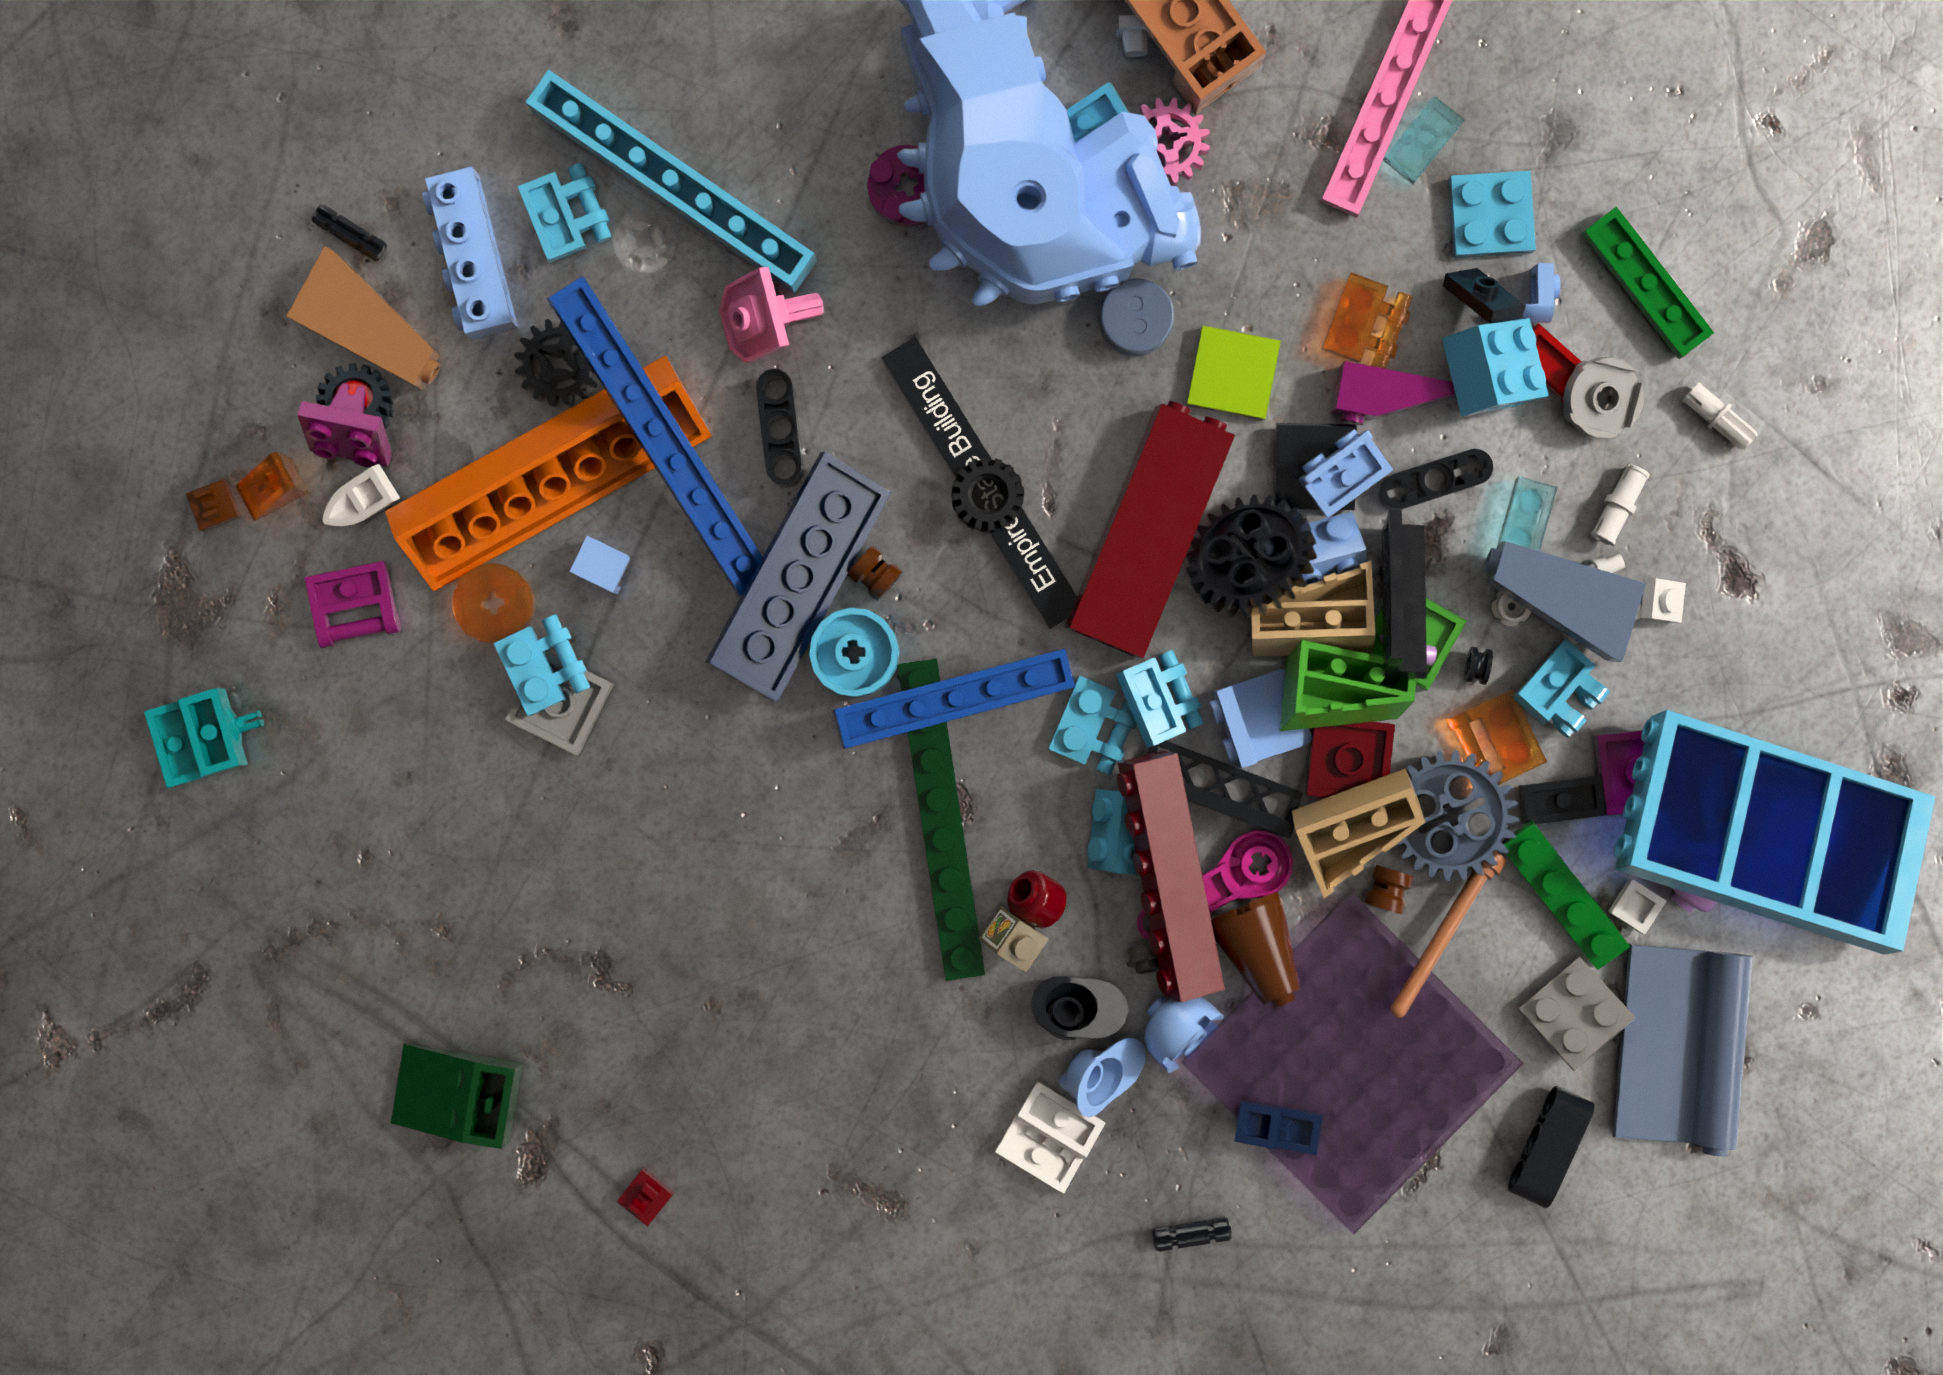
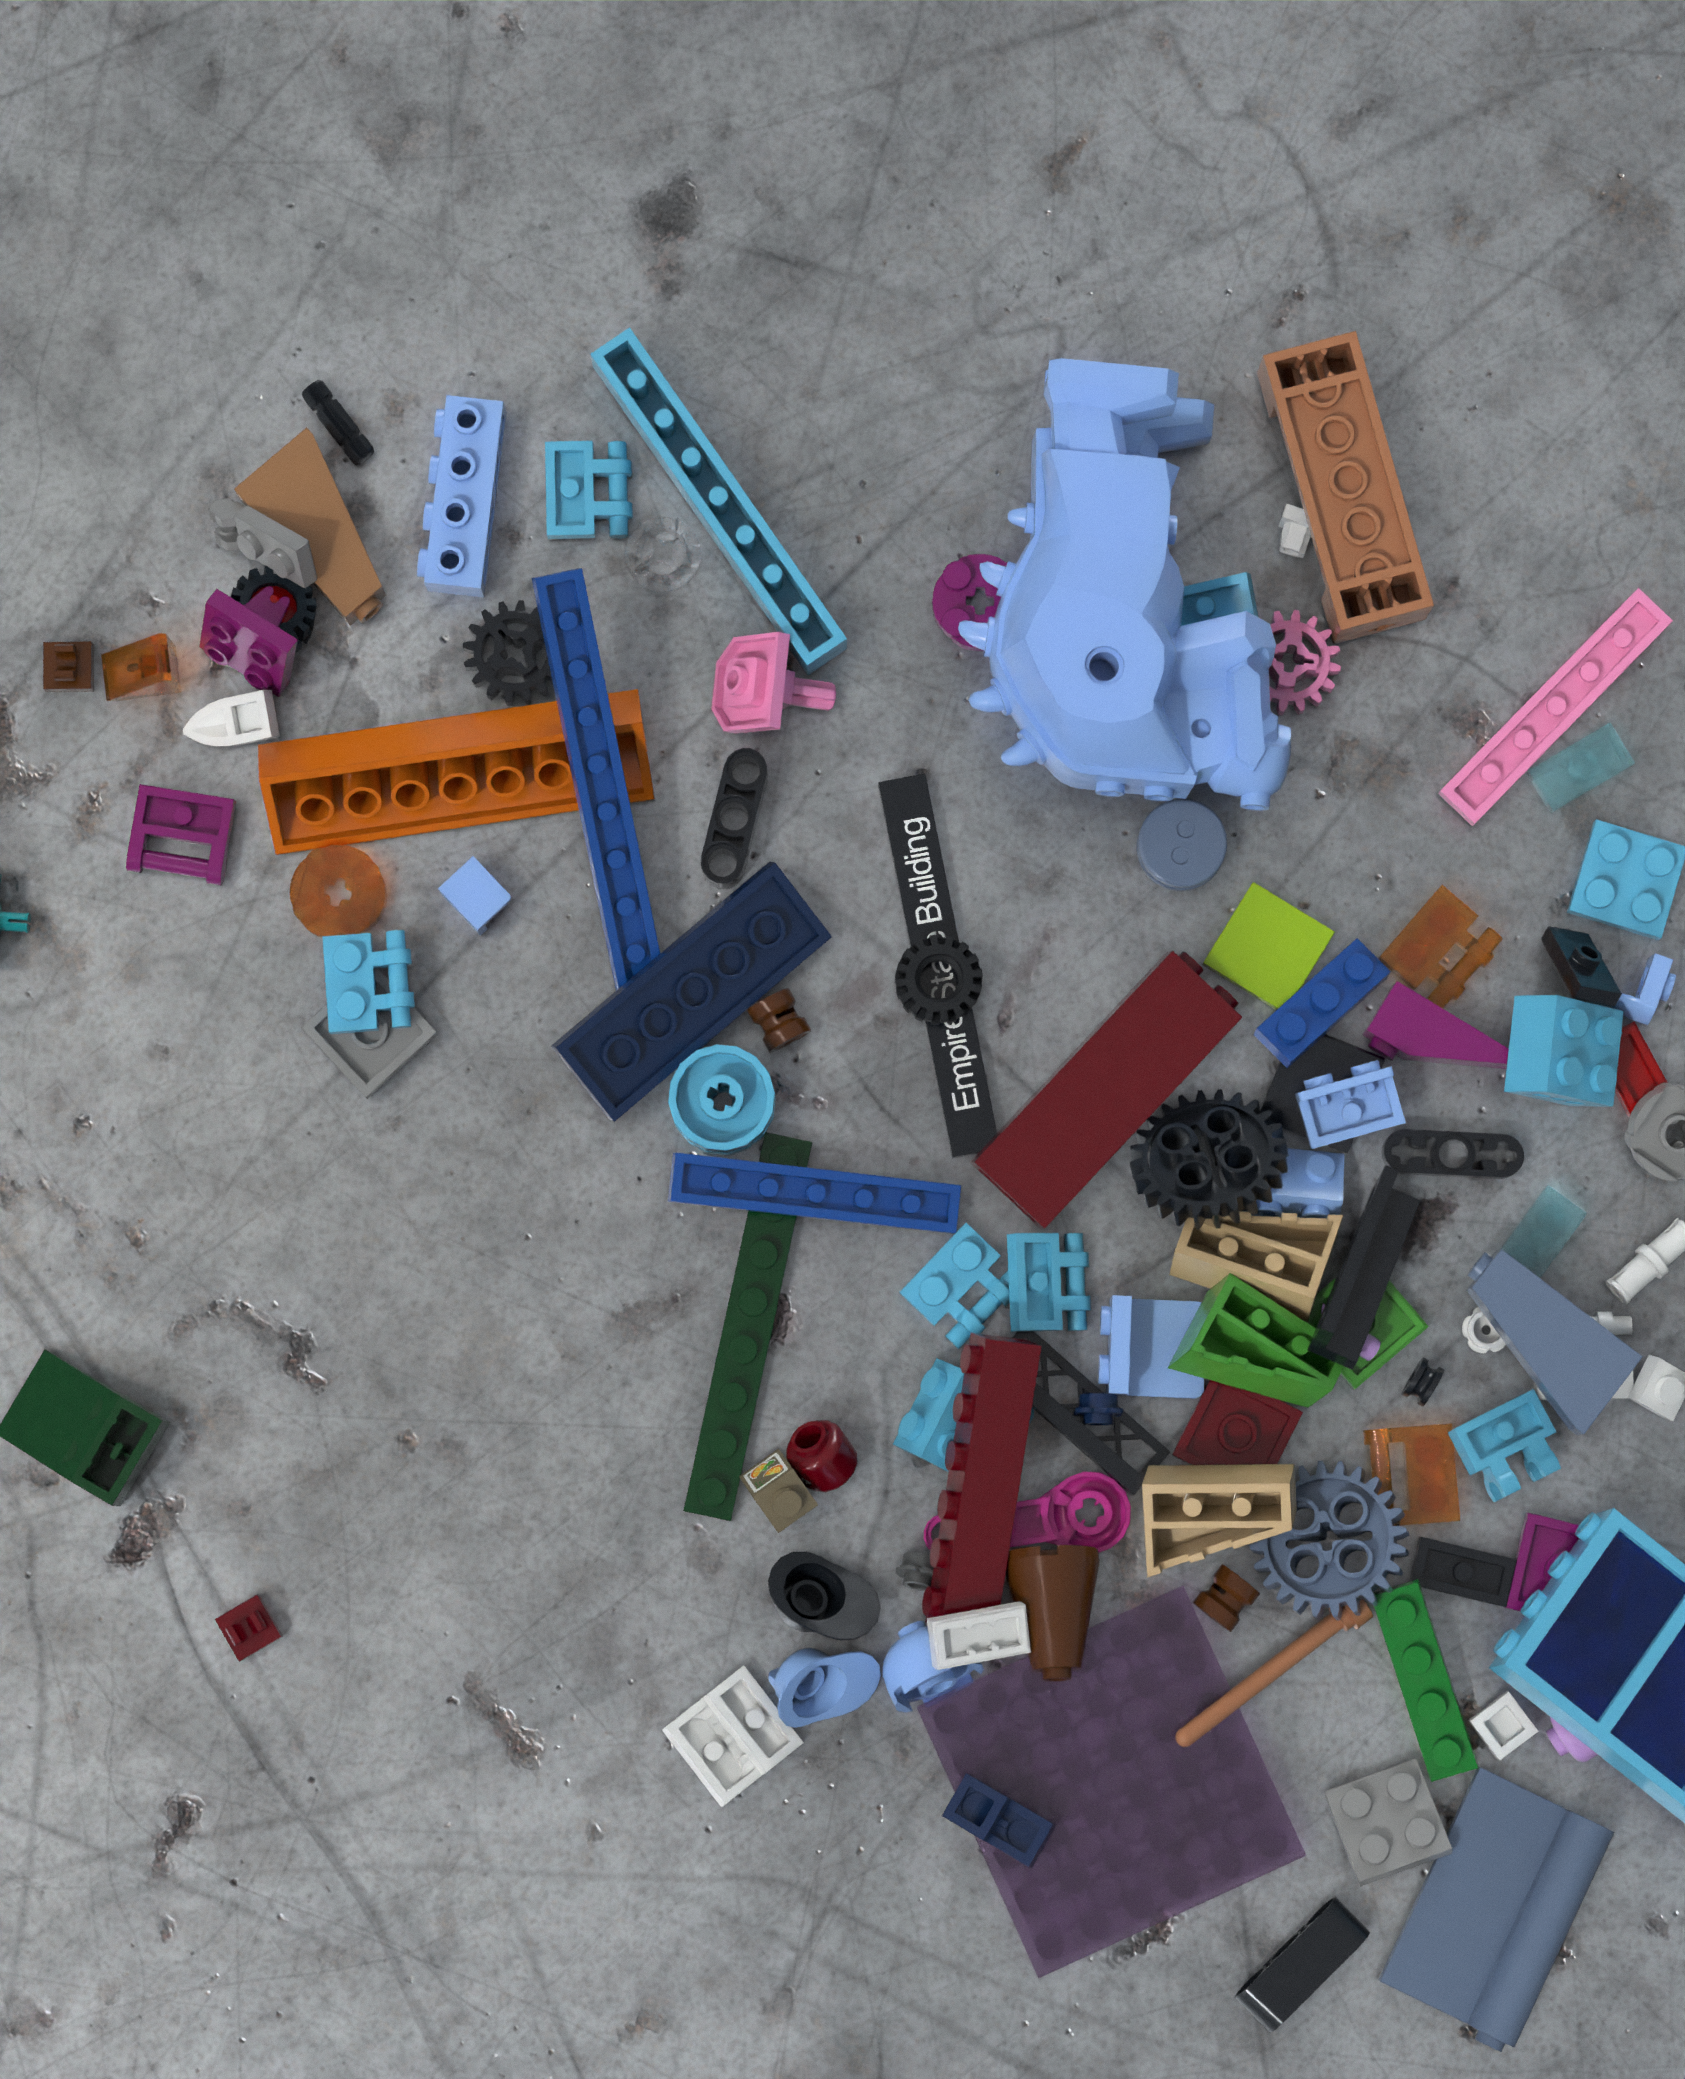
camera: 25 degrees right, 5 degrees down
black axle [1152,1217,1232,1252] -> none
none -> light grey hinge [208,498,317,588]
none -> white plate [927,1601,1031,1670]
none -> dark blue plate [1073,1393,1124,1426]
none -> blue plate [1253,938,1391,1068]

